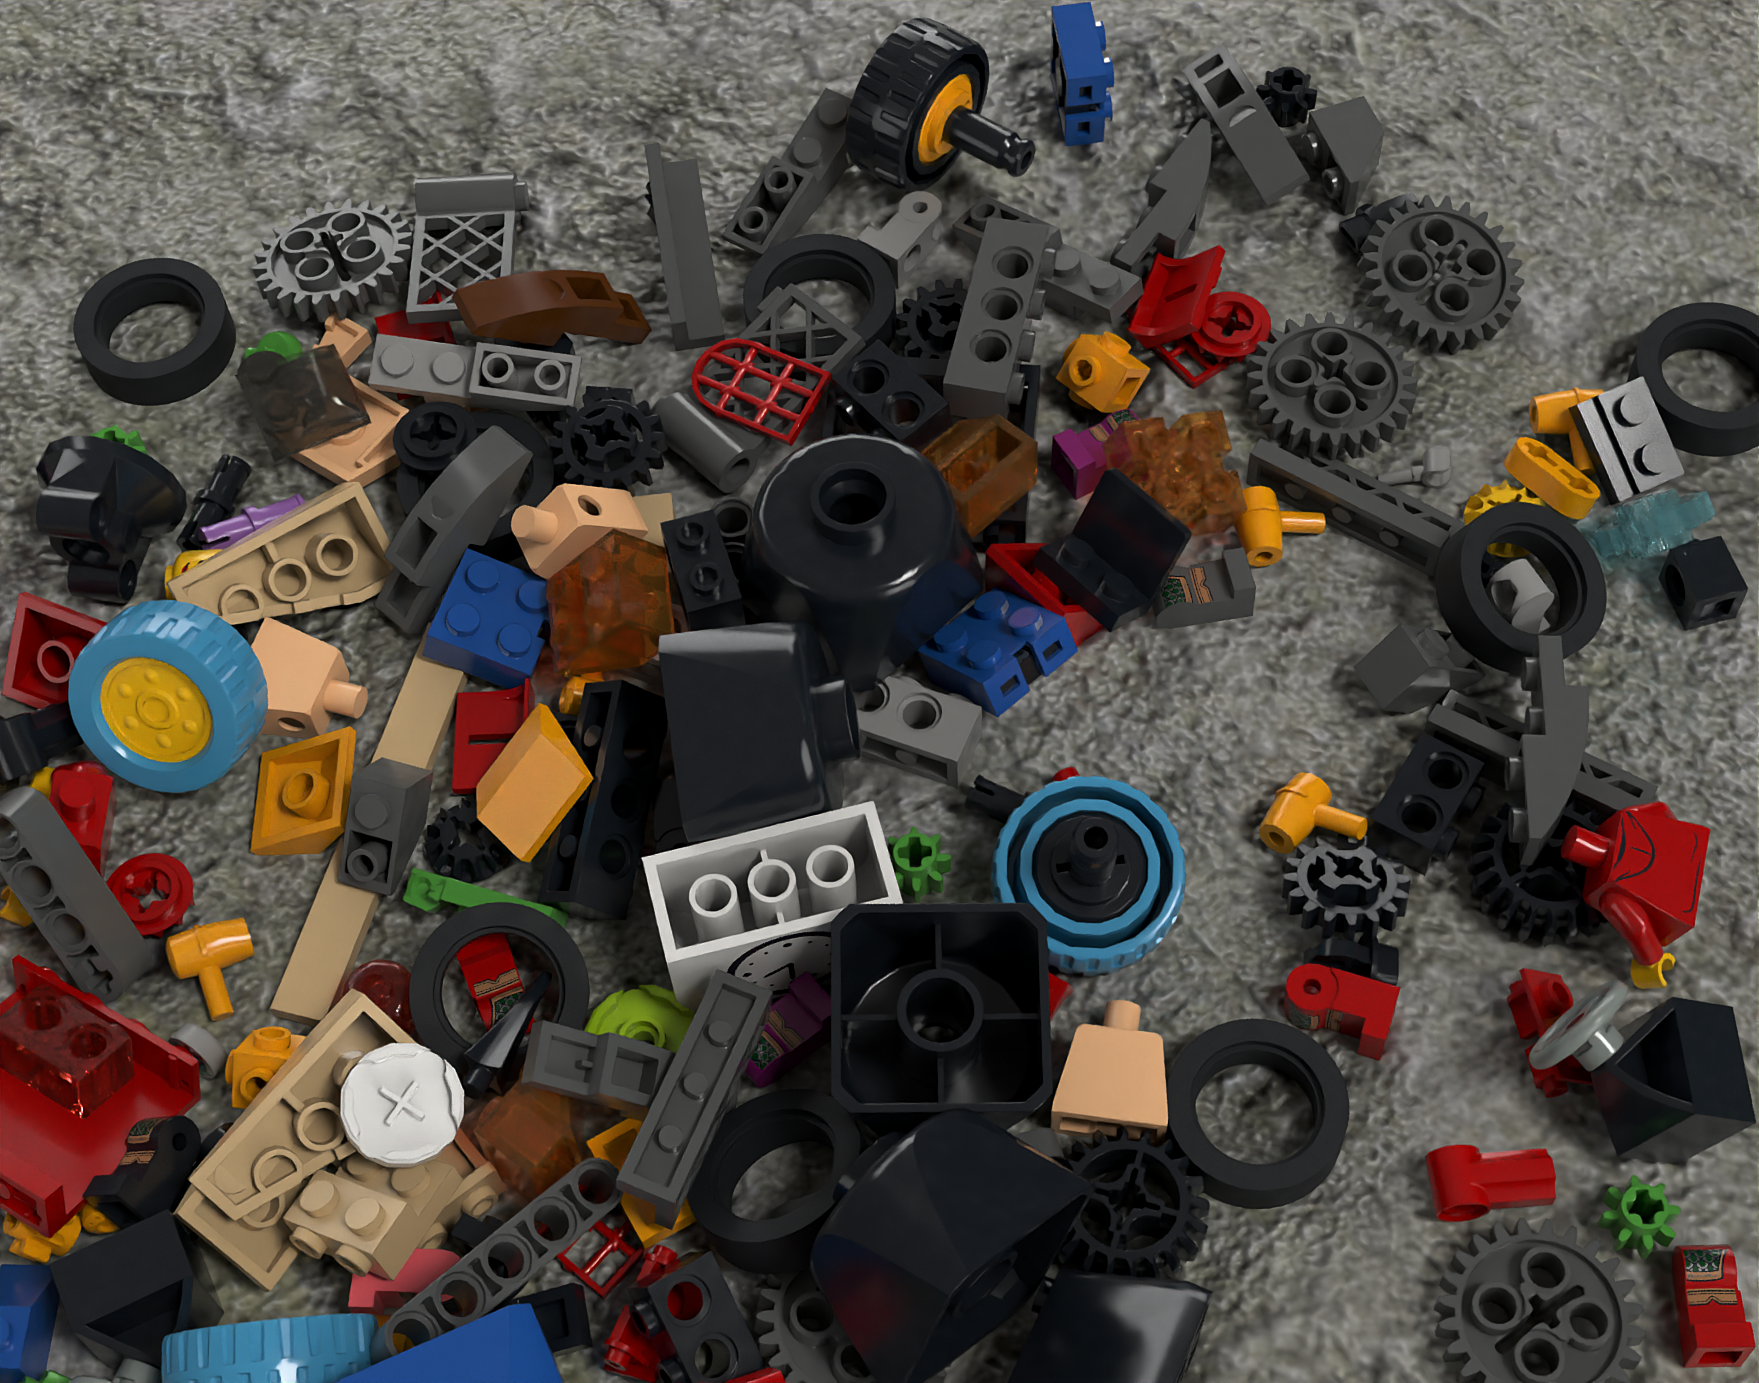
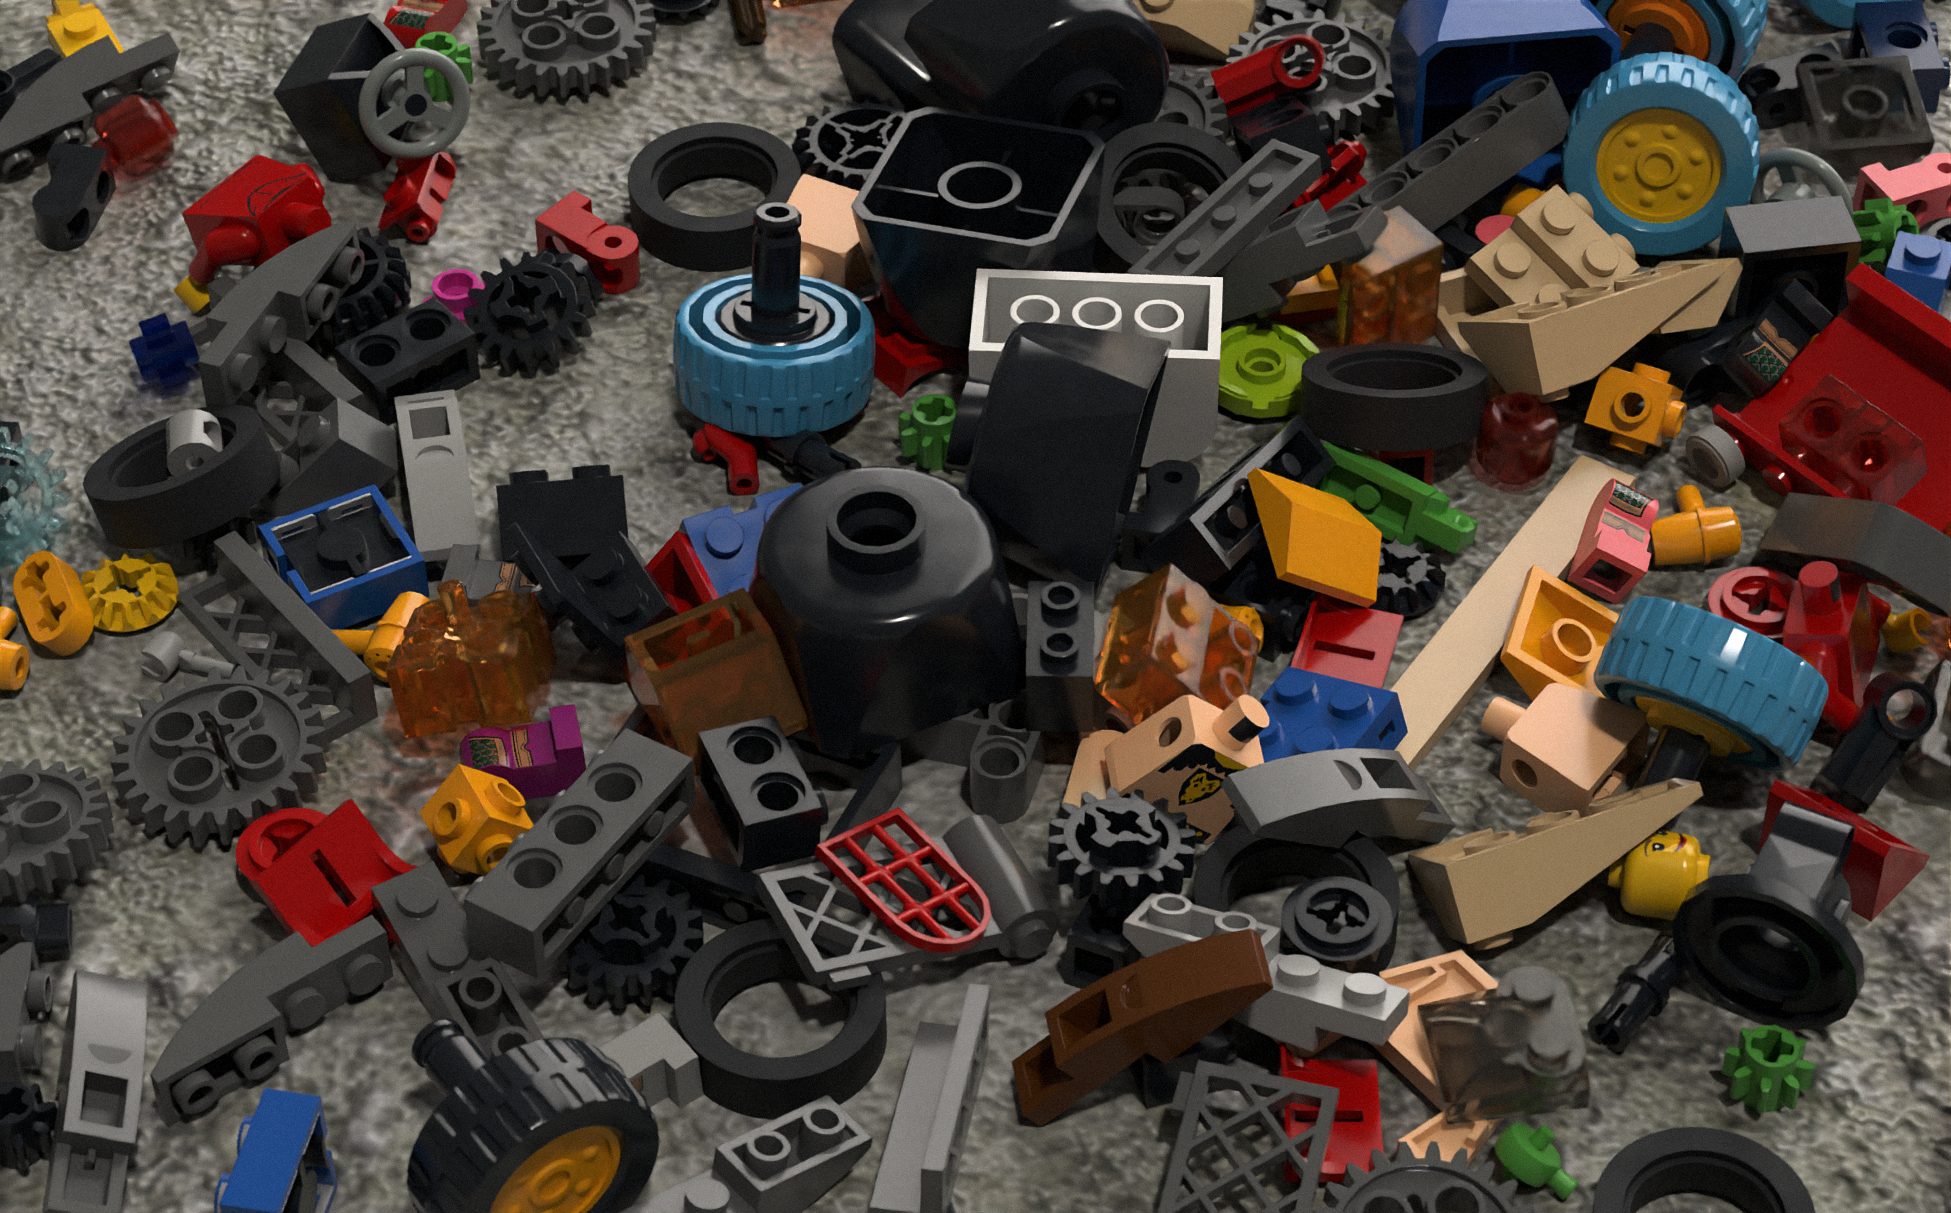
camera: 165 degrees left, 15 degrees down
medium lavender pin [198,494,305,550] -> none
dark grey slope [338,757,434,896] -> none
white tile [340,1043,464,1168] -> none
black piece [461,970,552,1100] -> none
light orange piece [1259,772,1368,854] -> none
red piece [1425,1145,1556,1222] -> none
none -> clear blue gear [128,313,200,390]
none -> piece [258,484,430,629]
none -> light grey slope [394,389,481,563]
none -> dark pink plate [423,269,485,324]
none -> black slope [496,464,629,562]
none -> coral leg [1567,478,1659,605]

